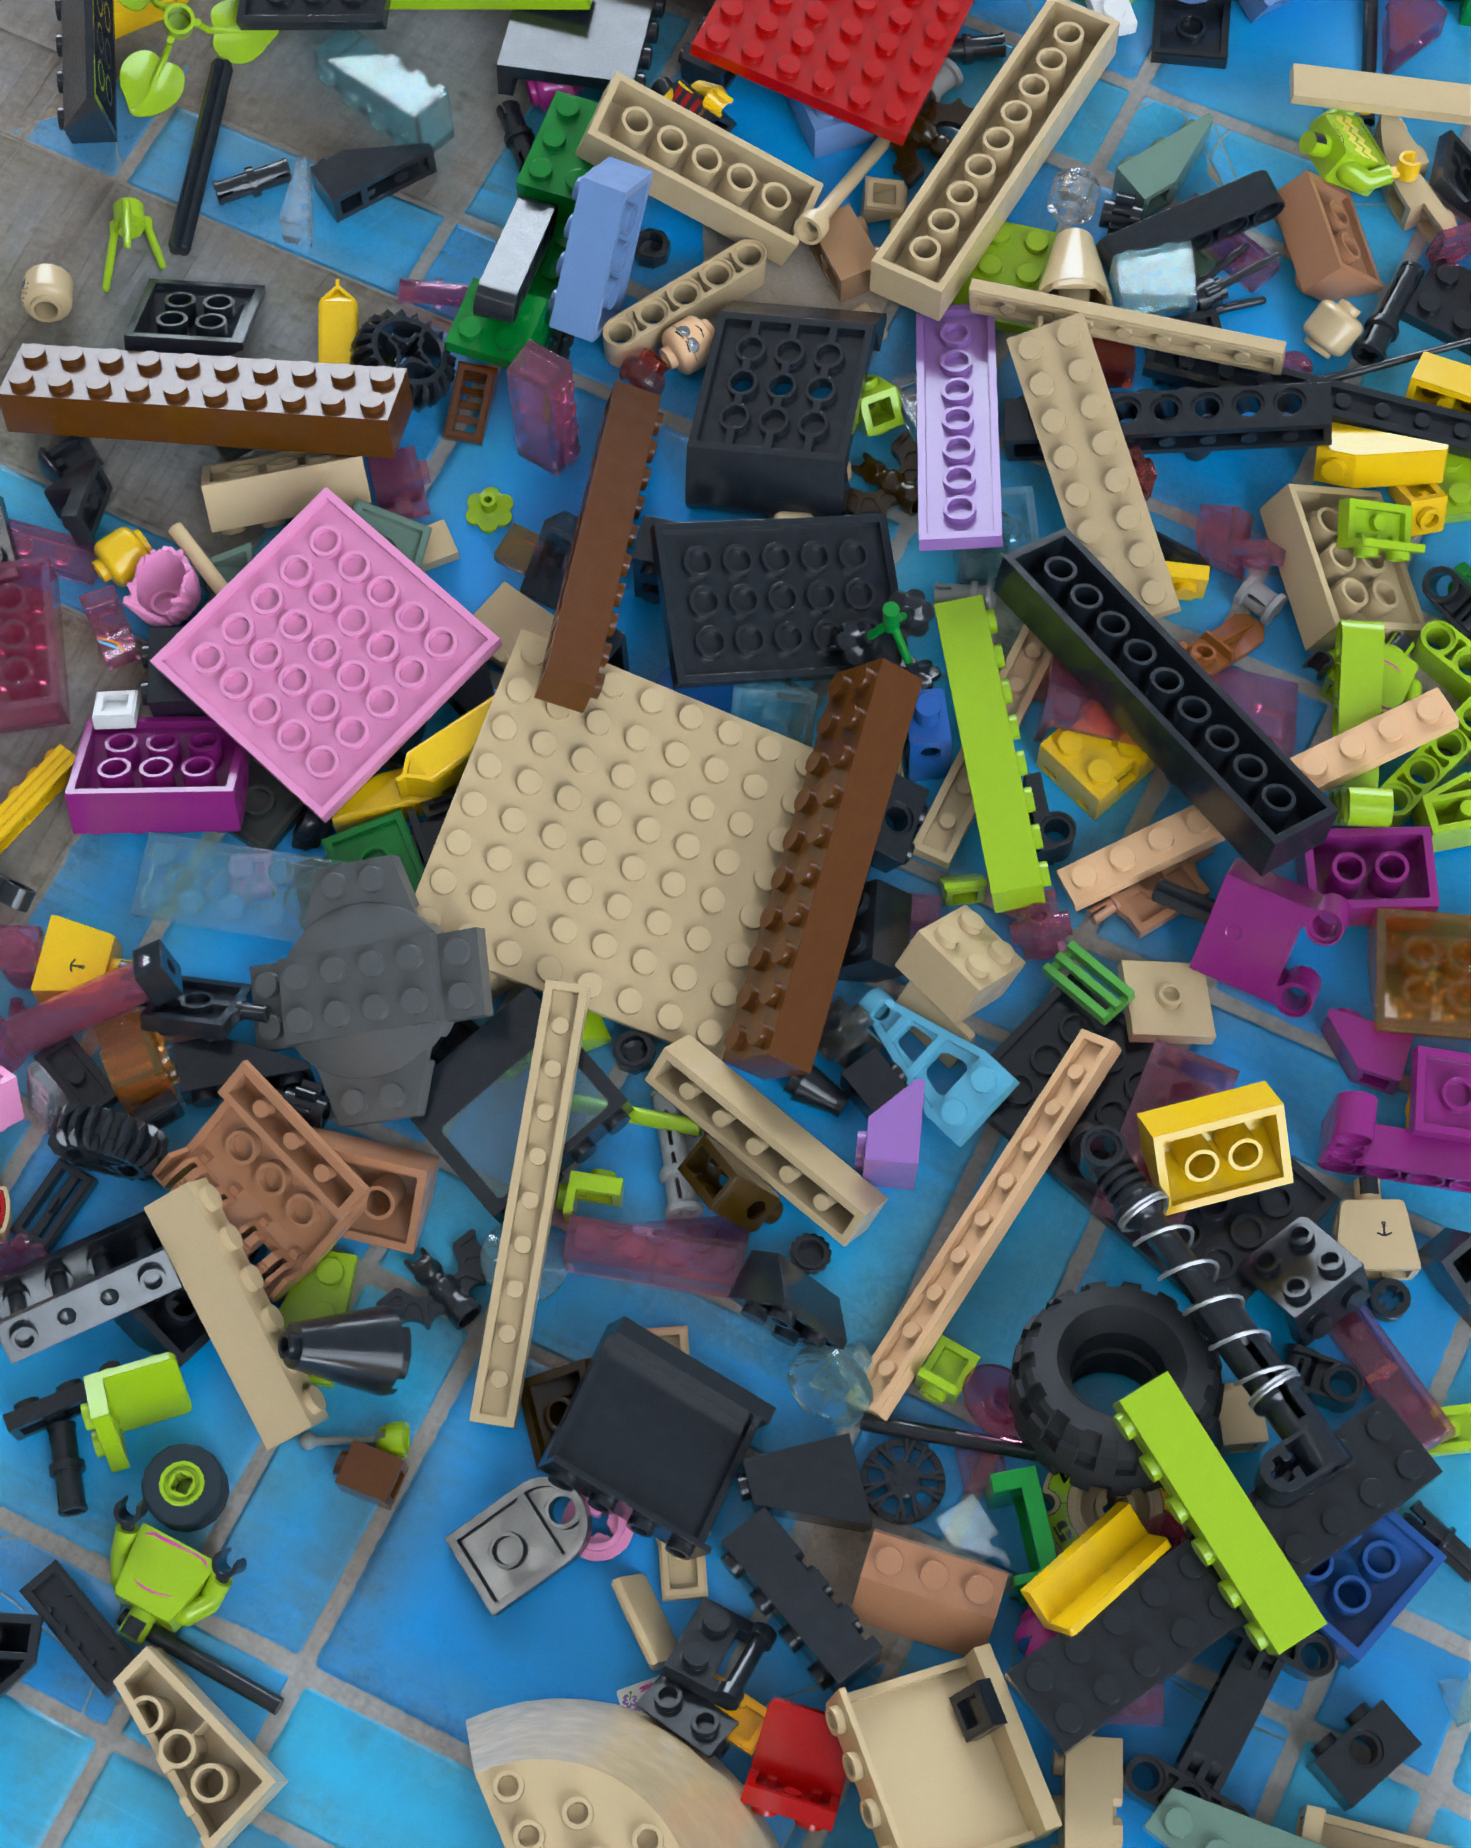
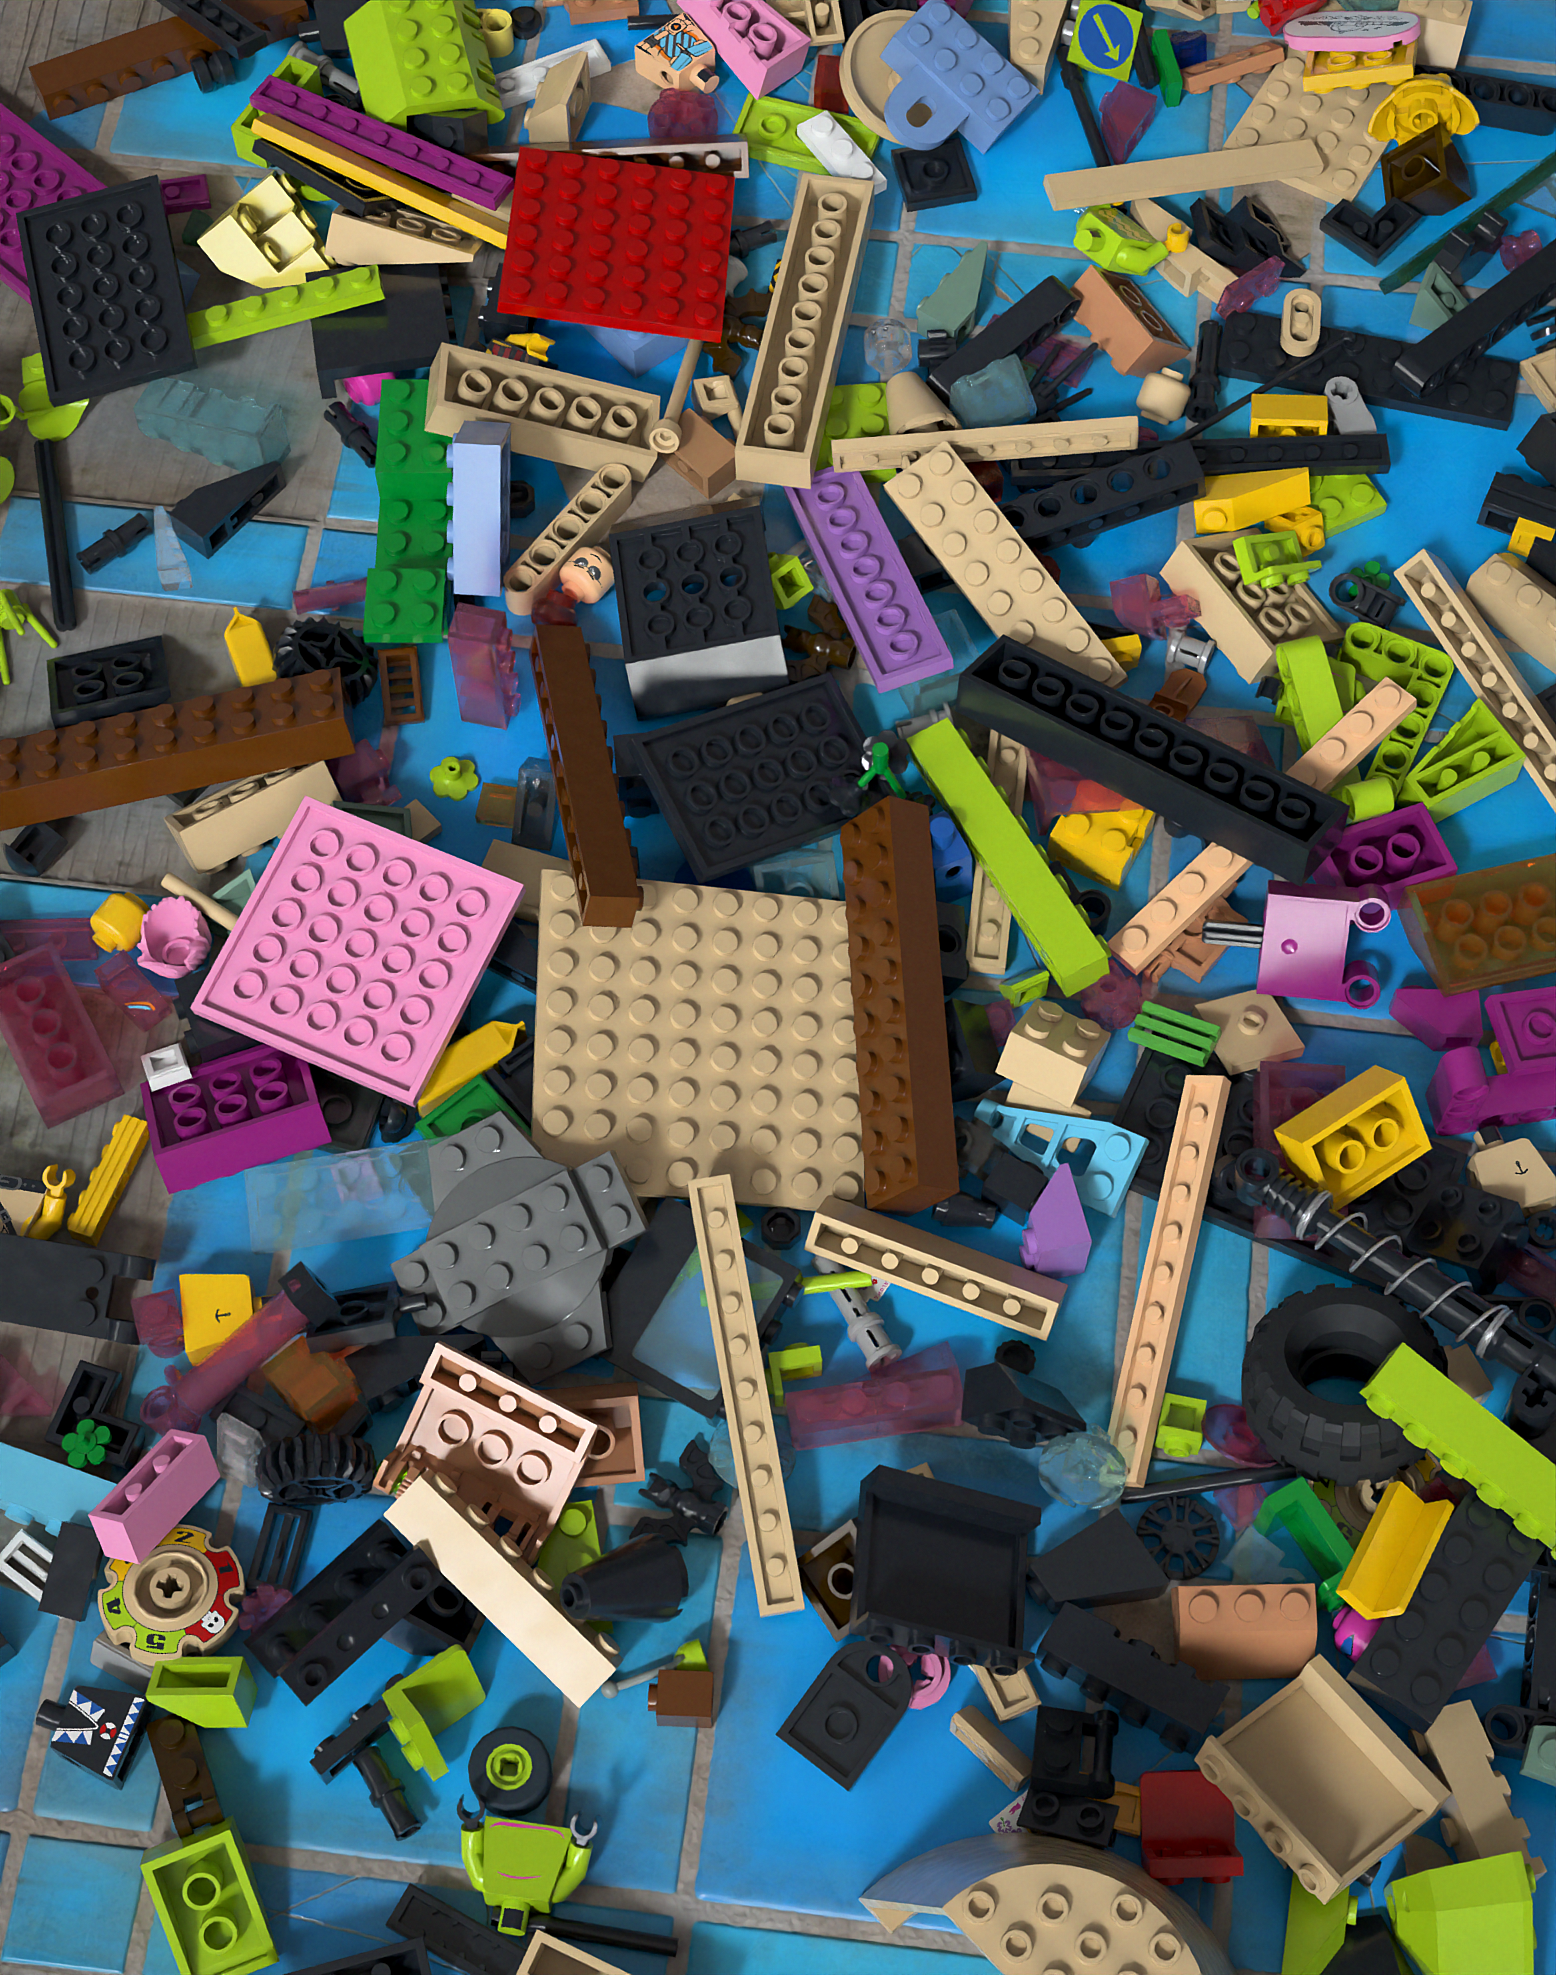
camera: 20 degrees left, 5 degrees down
black slope [44,459,113,546] -> none
yellow piece [395,695,494,799] -> none
beam [473,195,558,324] -> none
dark brown torso [677,1134,783,1233] -> none
black tile [949,1678,1008,1743] -> none

